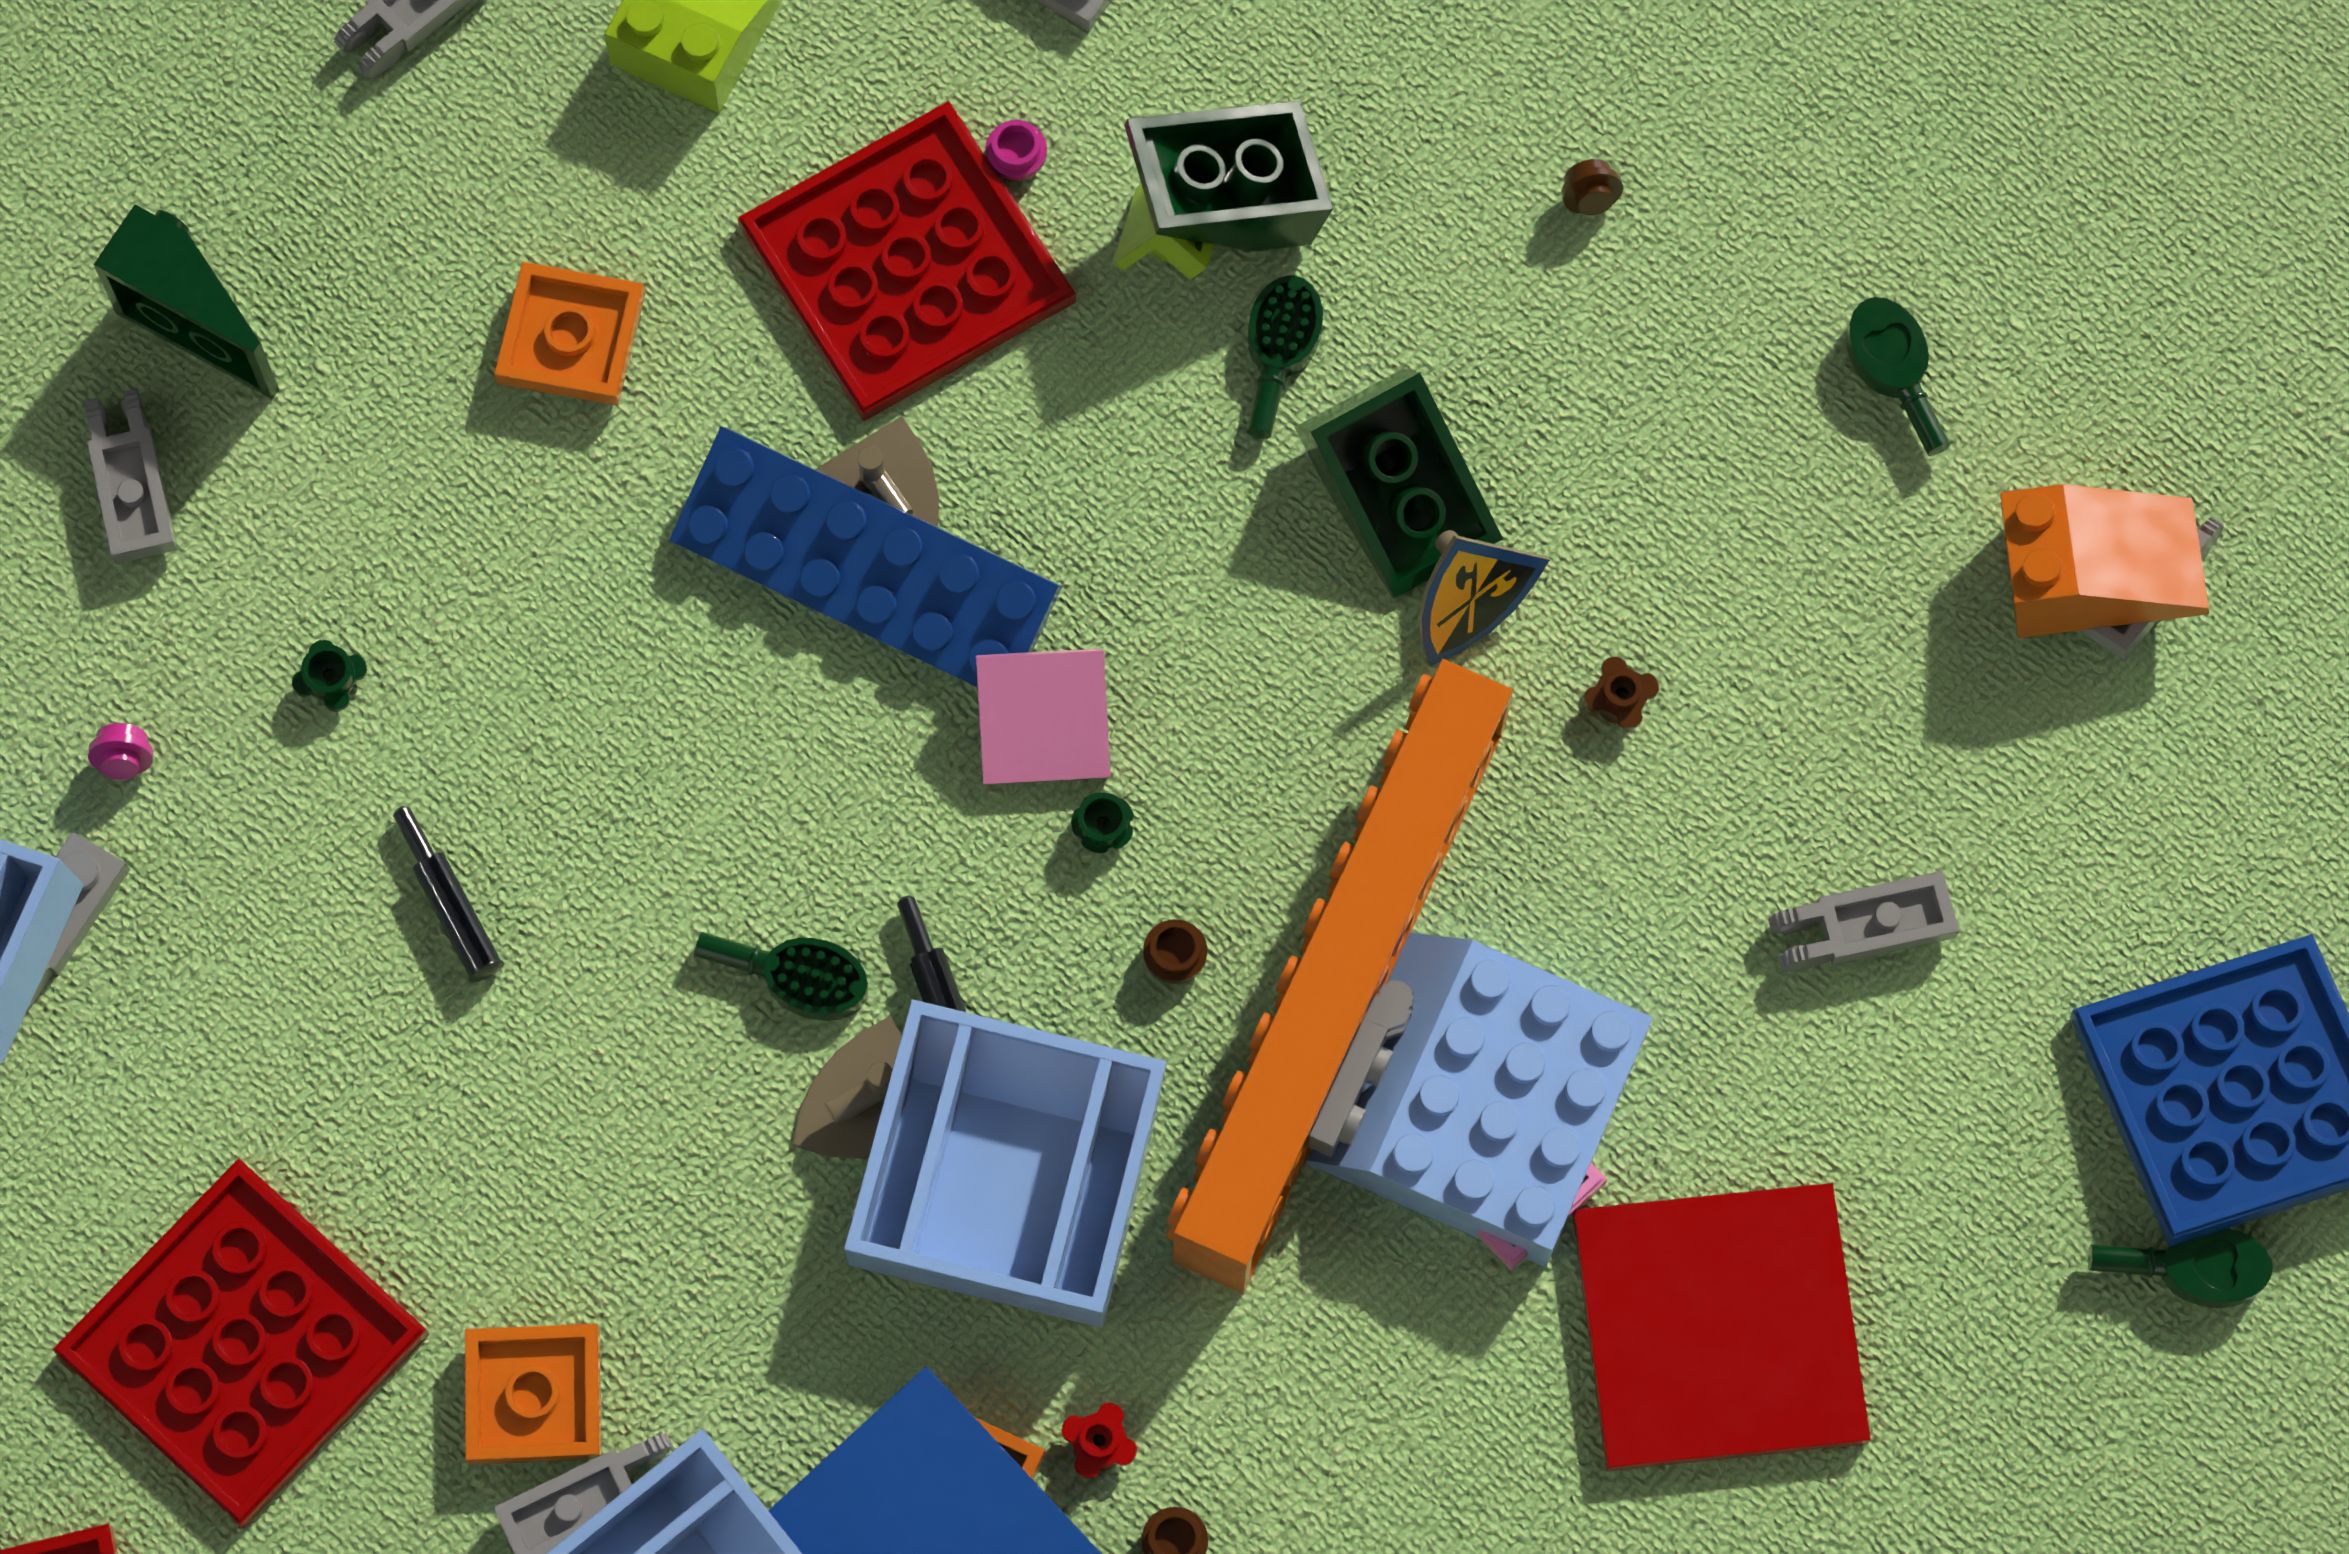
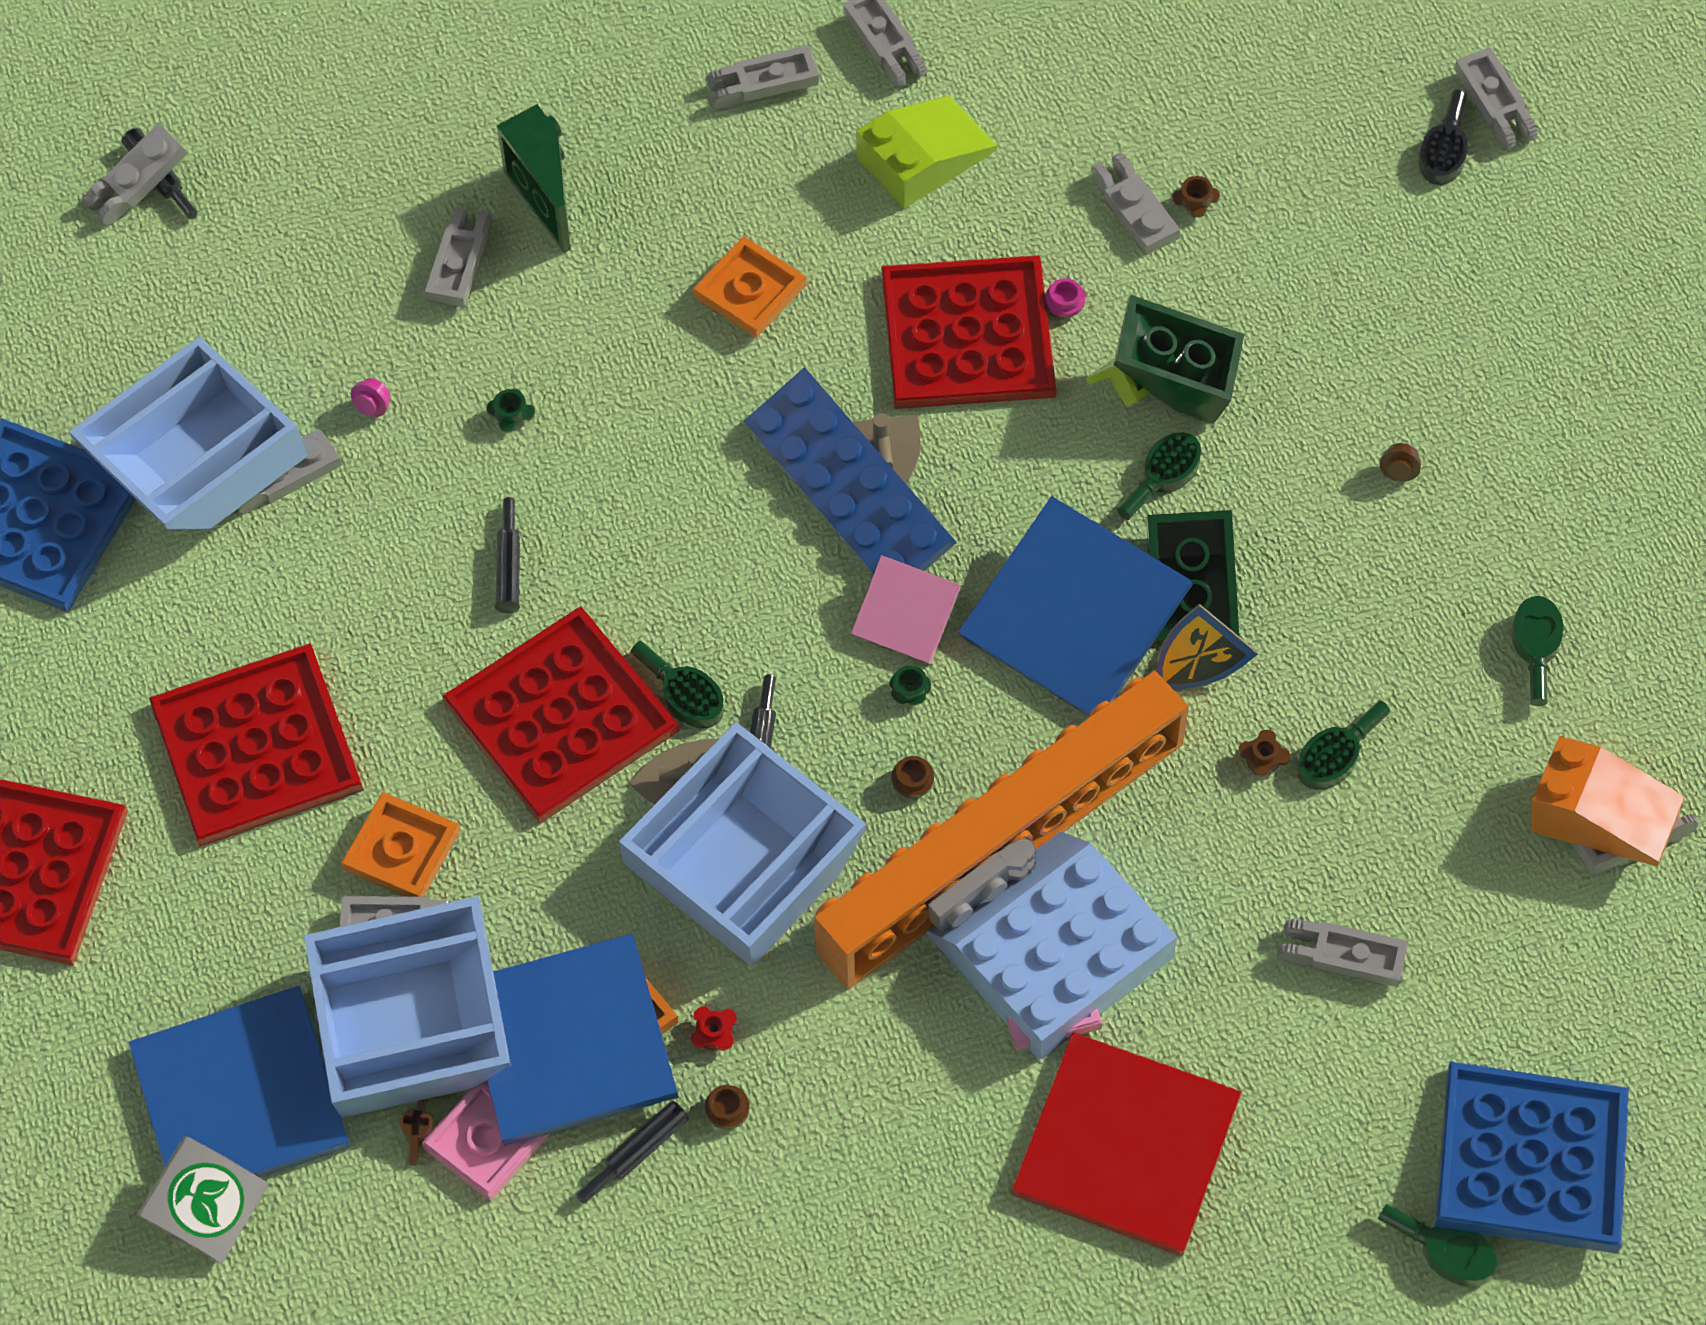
camera: 30 degrees right, 10 degrees down
none -> red tile [442,606,680,824]
none -> blue tile [958,496,1192,717]
none -> dark green piece [1298,700,1391,790]

